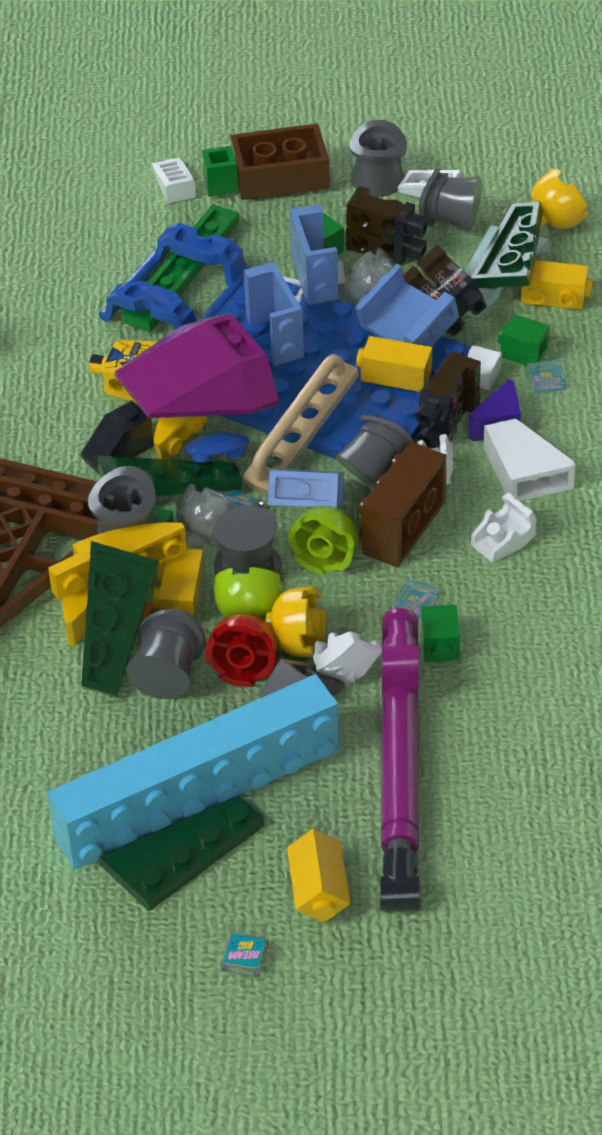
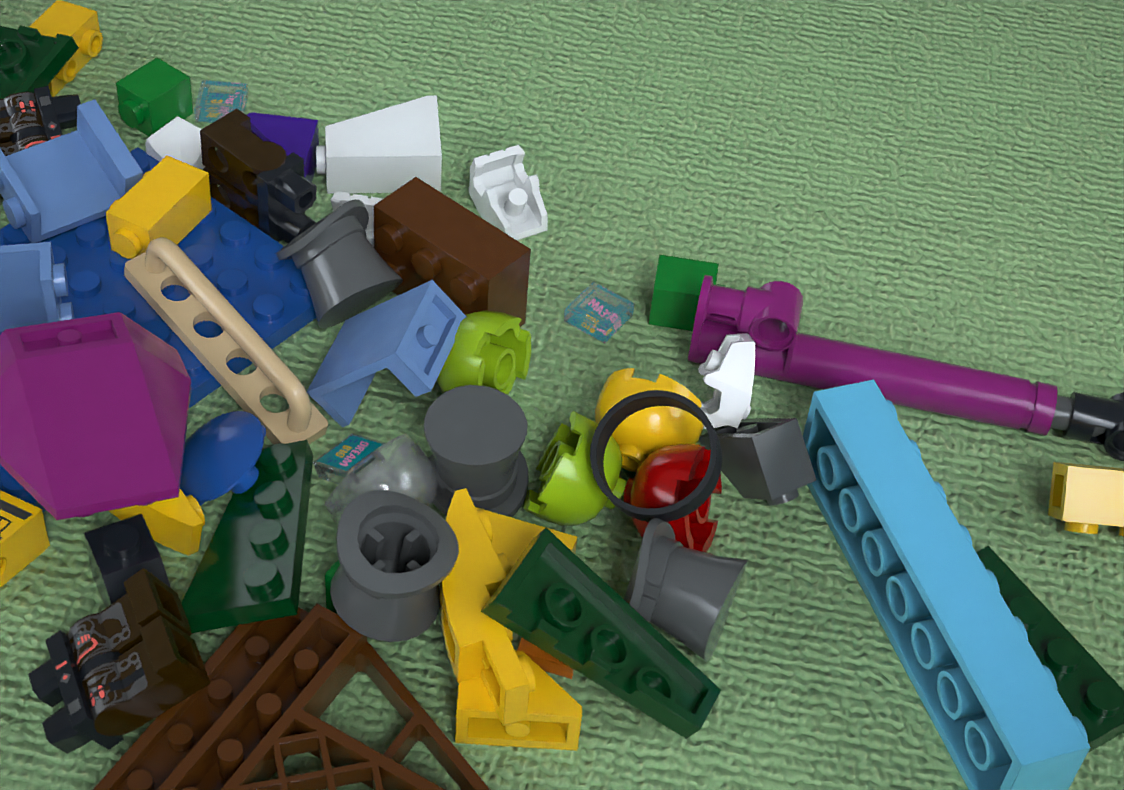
camera: 85 degrees left, 0 degrees up
none -> hips [28,568,210,754]
none -> black tyre [590,390,722,522]

